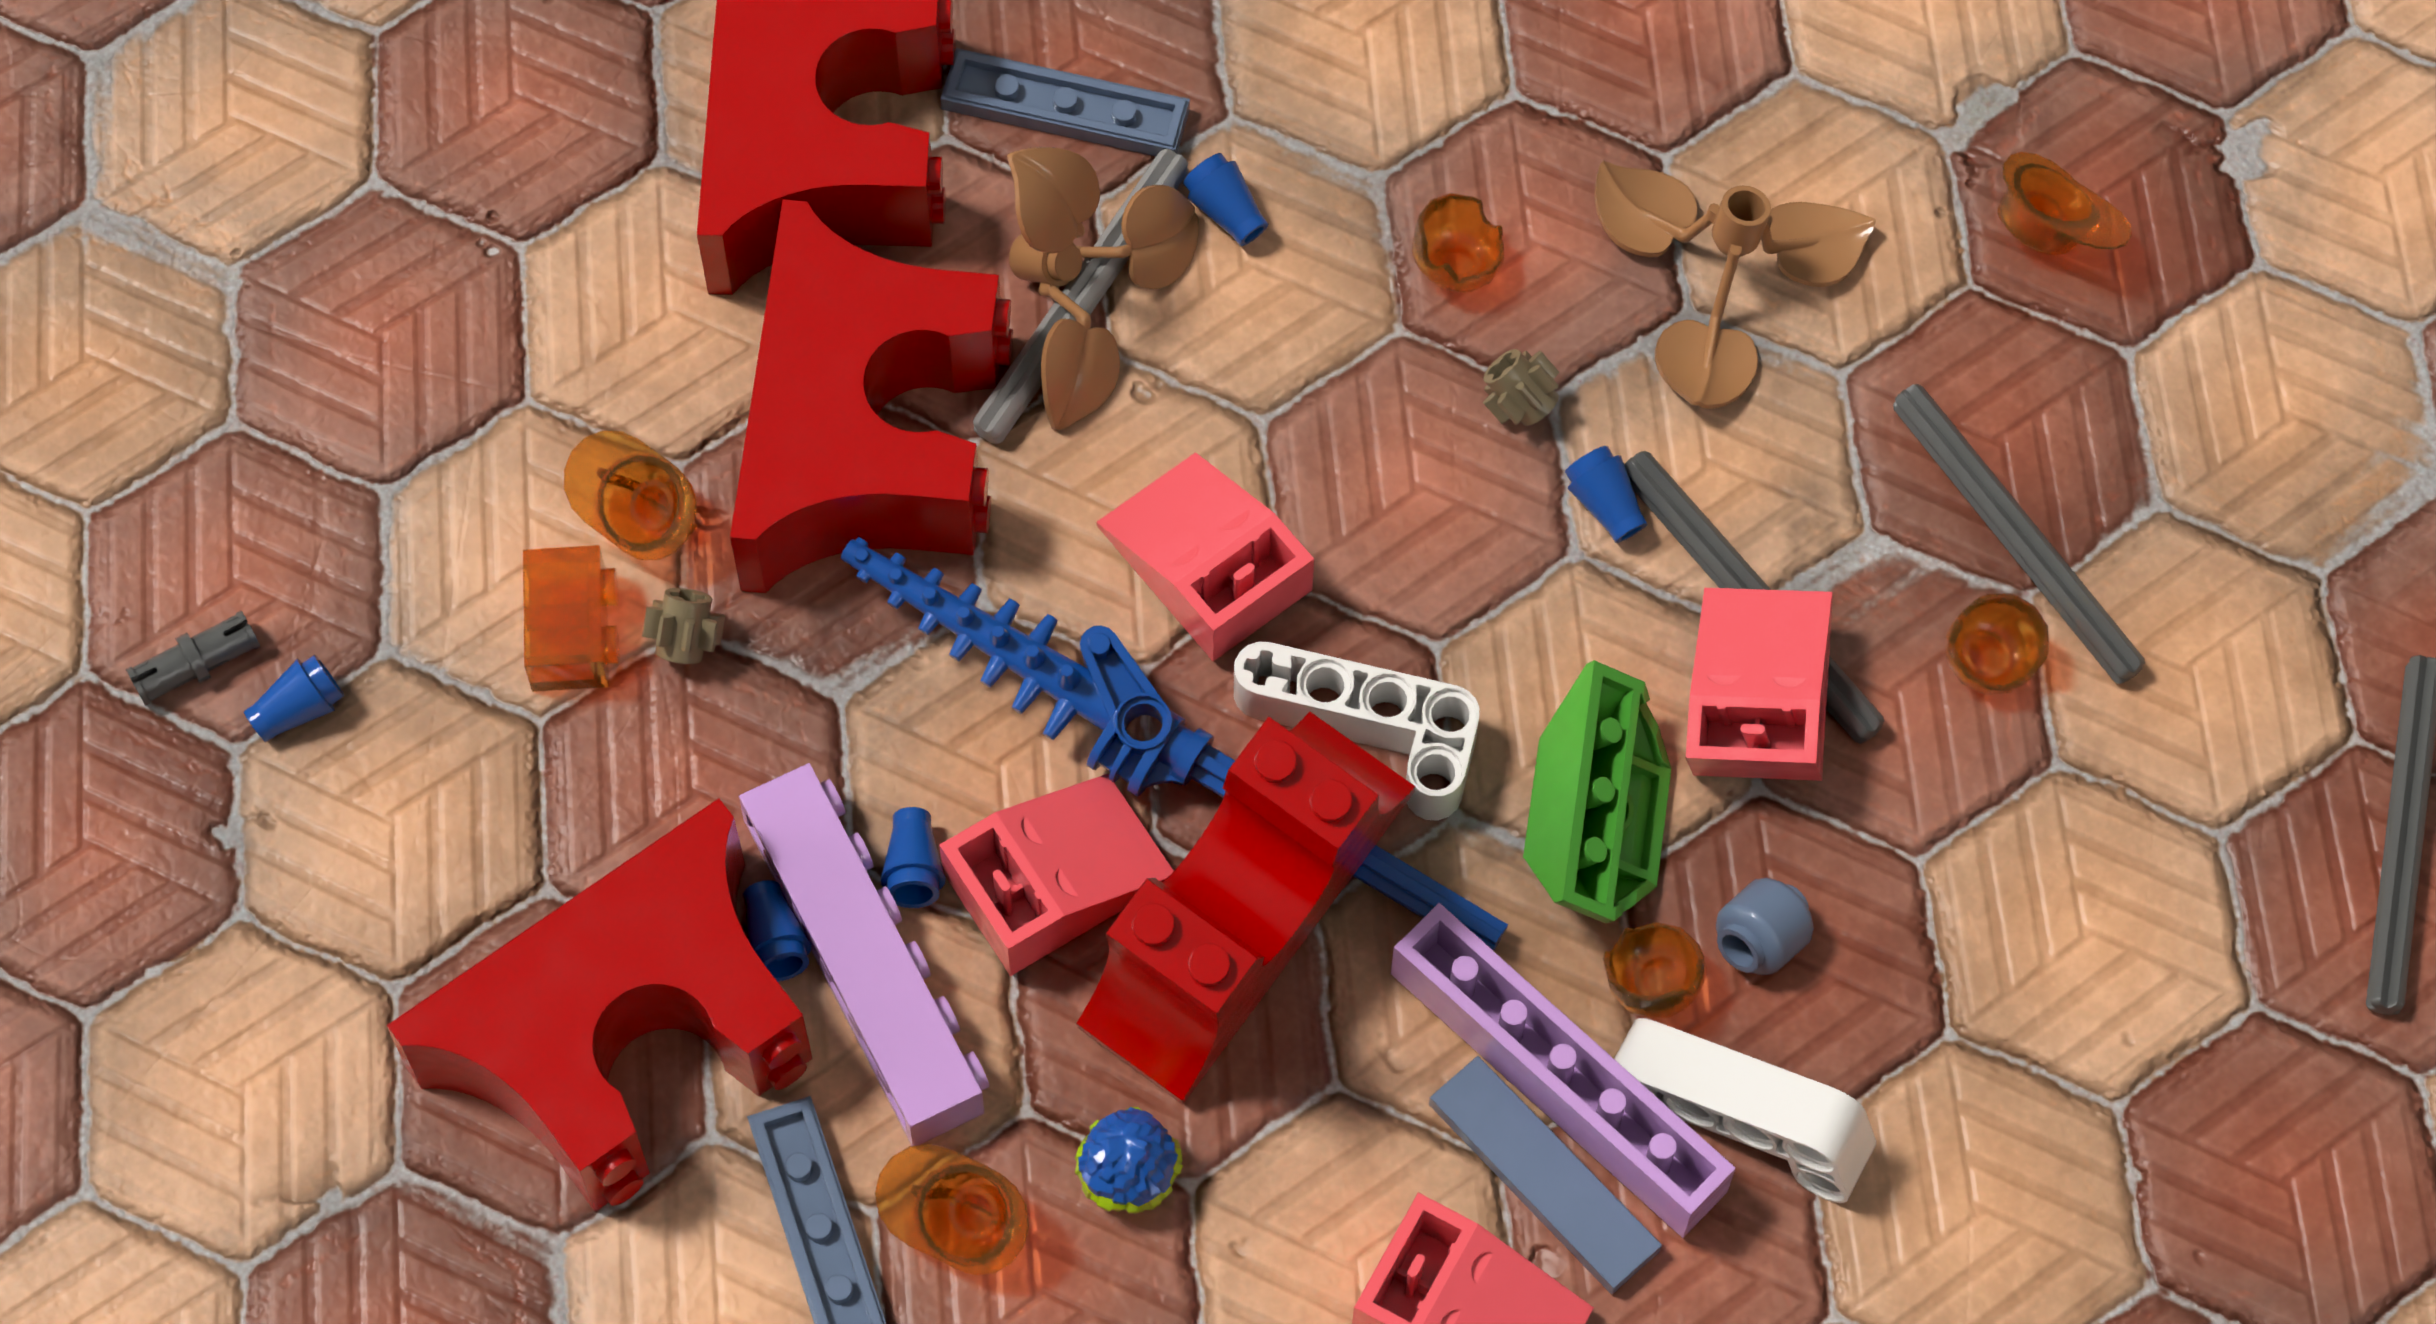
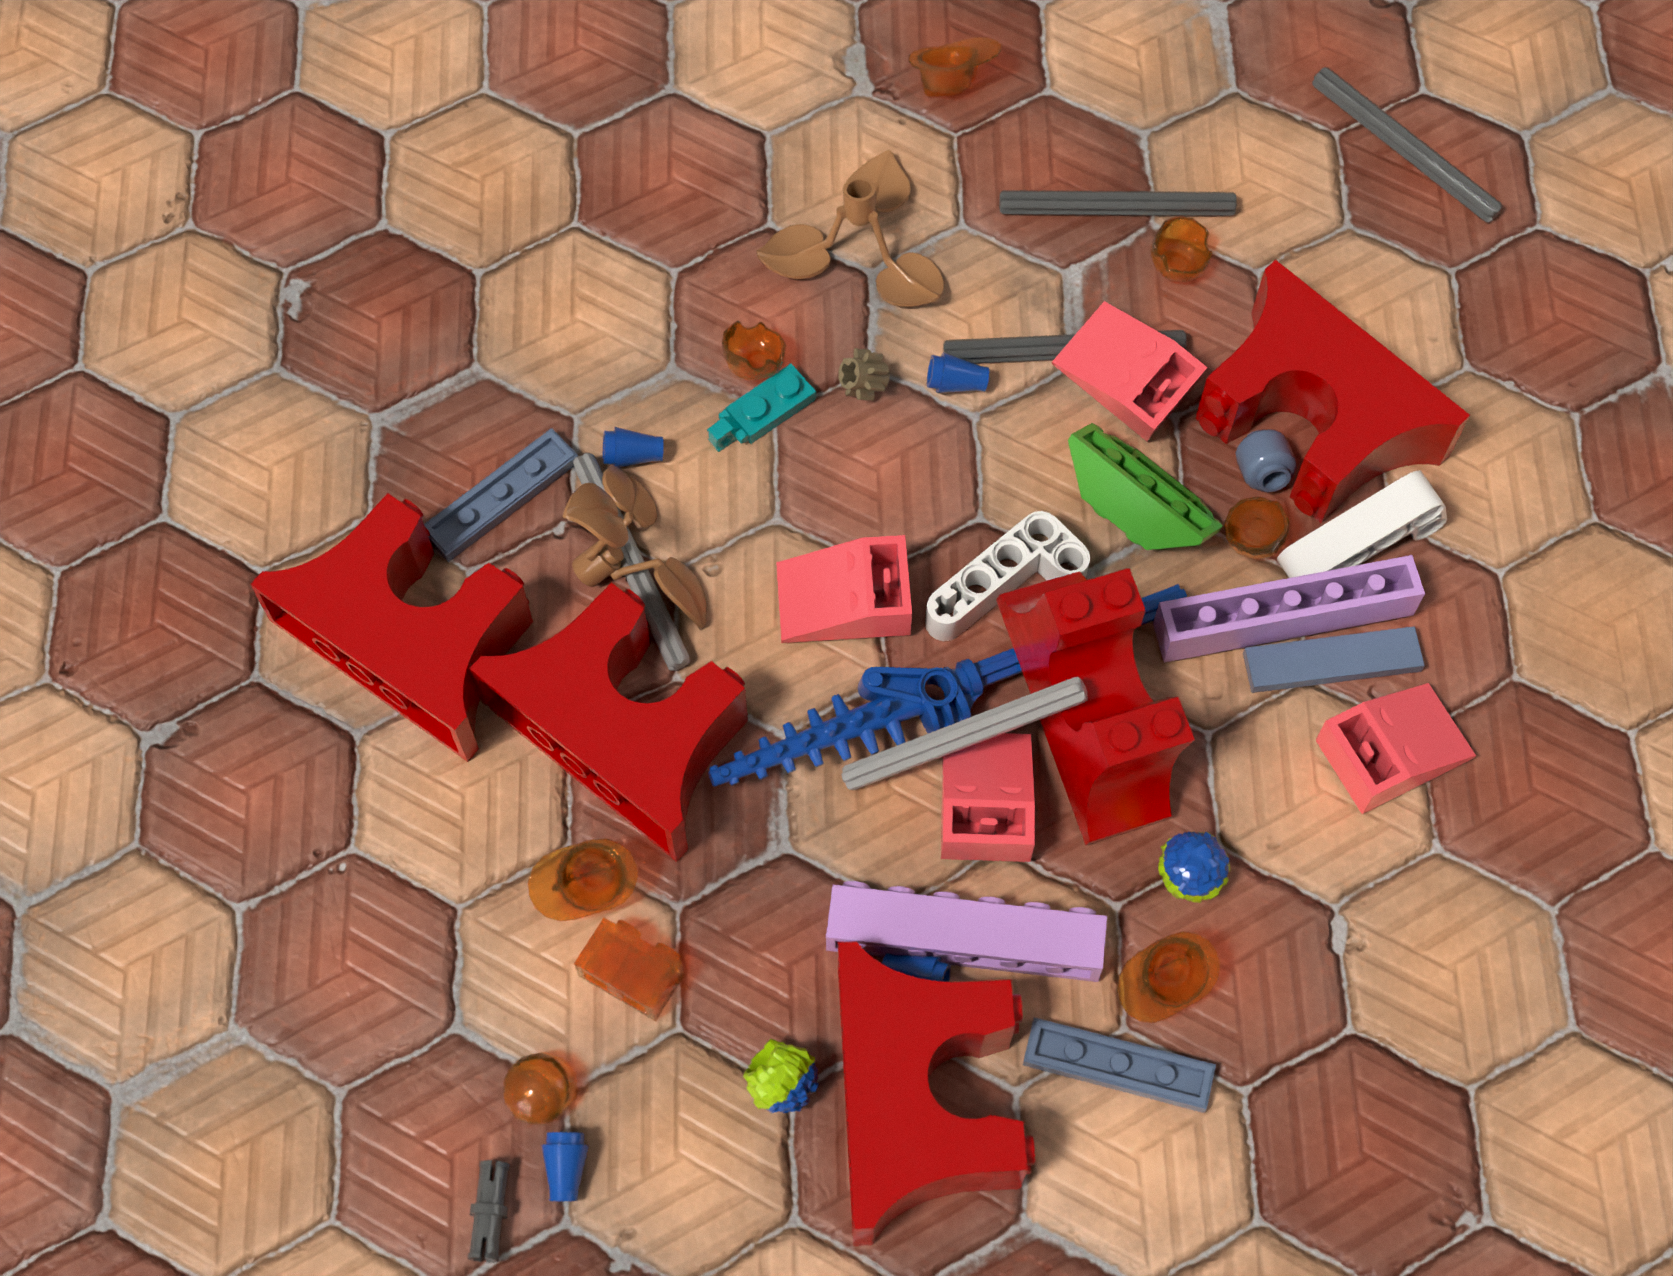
camera: 55 degrees left, 0 degrees up
dark tan gear [642,588,725,664] -> none
blue cone [881,807,946,908] -> none
none -> clear orange hair [503,1052,578,1125]
none -> teal hinge [707,363,816,452]
none -> lime piece [743,1039,819,1113]
none -> light grey axle [841,677,1088,791]
none -> red piece [1195,259,1470,523]

